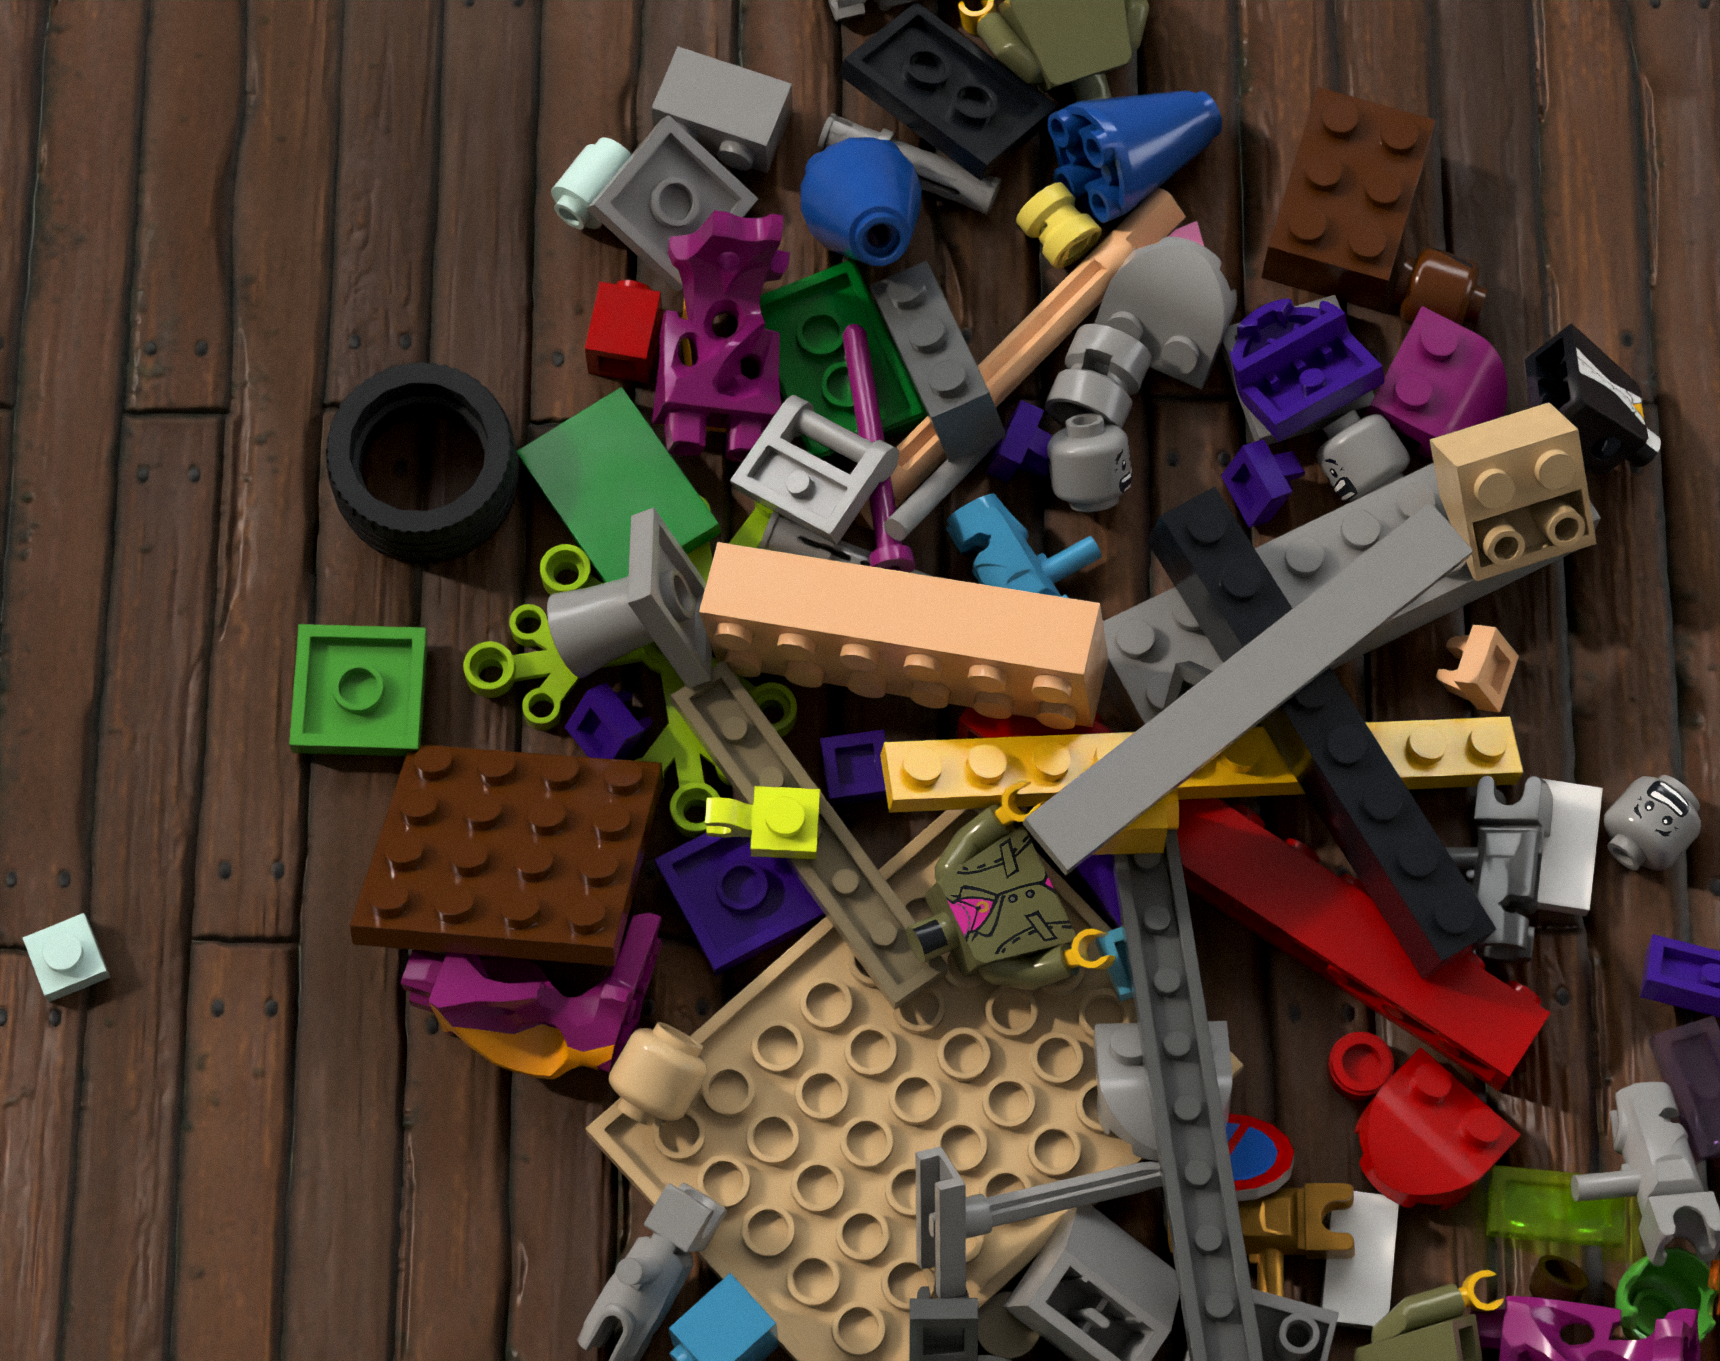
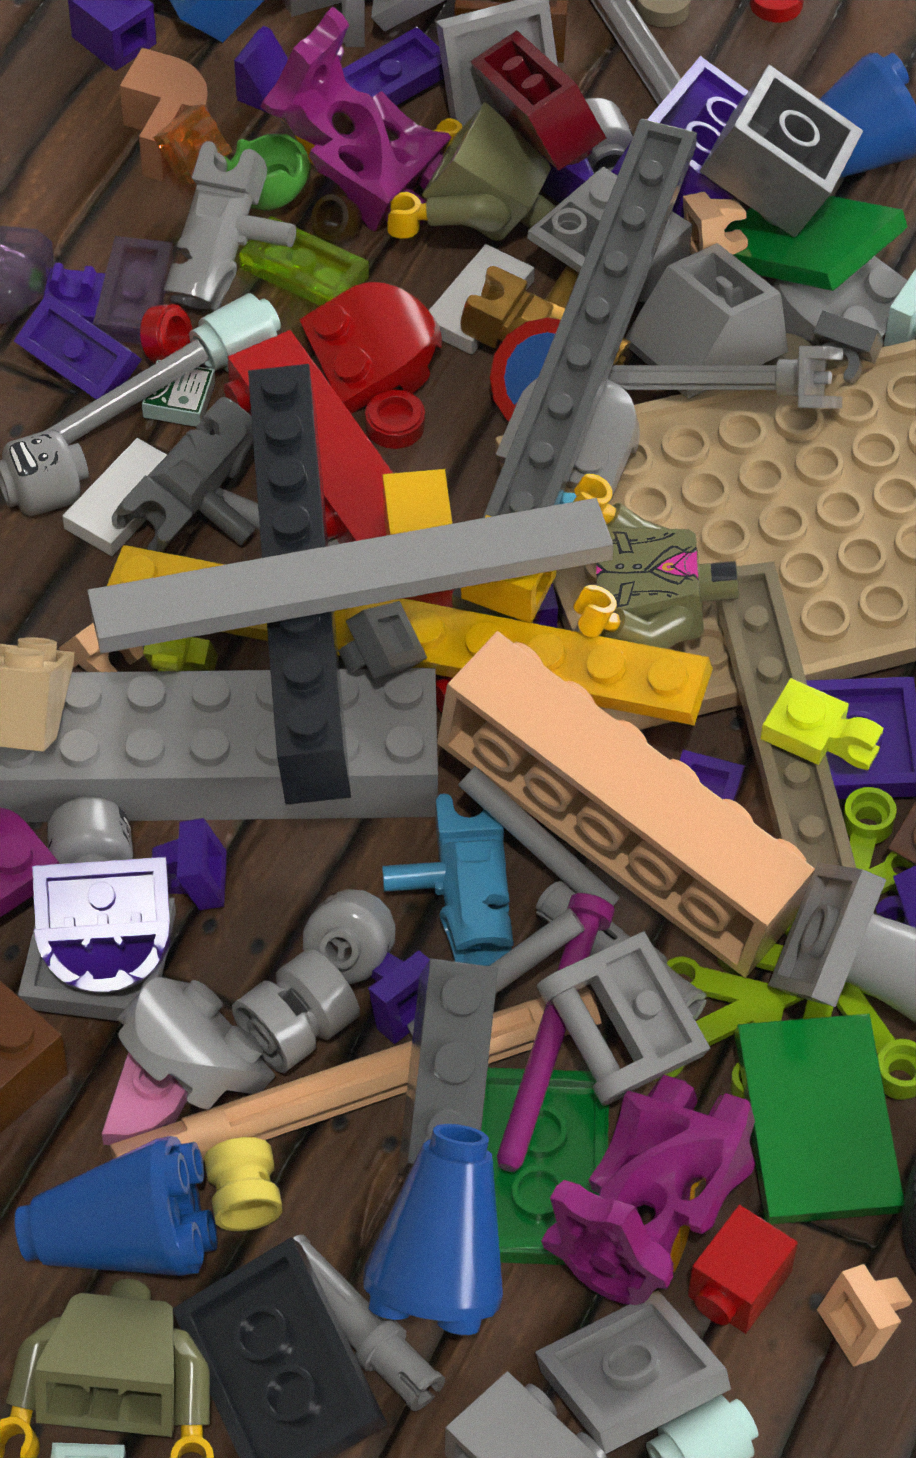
camera: 155 degrees left, 15 degrees down
none -> light grey bar [45,339,209,445]
none -> red tile [140,304,193,364]
none -> tile [142,360,216,427]
none -> neon yellow plate [143,637,218,672]
none -> light aqua brick [189,293,281,372]
none -> yellow brick [383,469,452,536]
none -> light nougat tile [817,1264,912,1367]

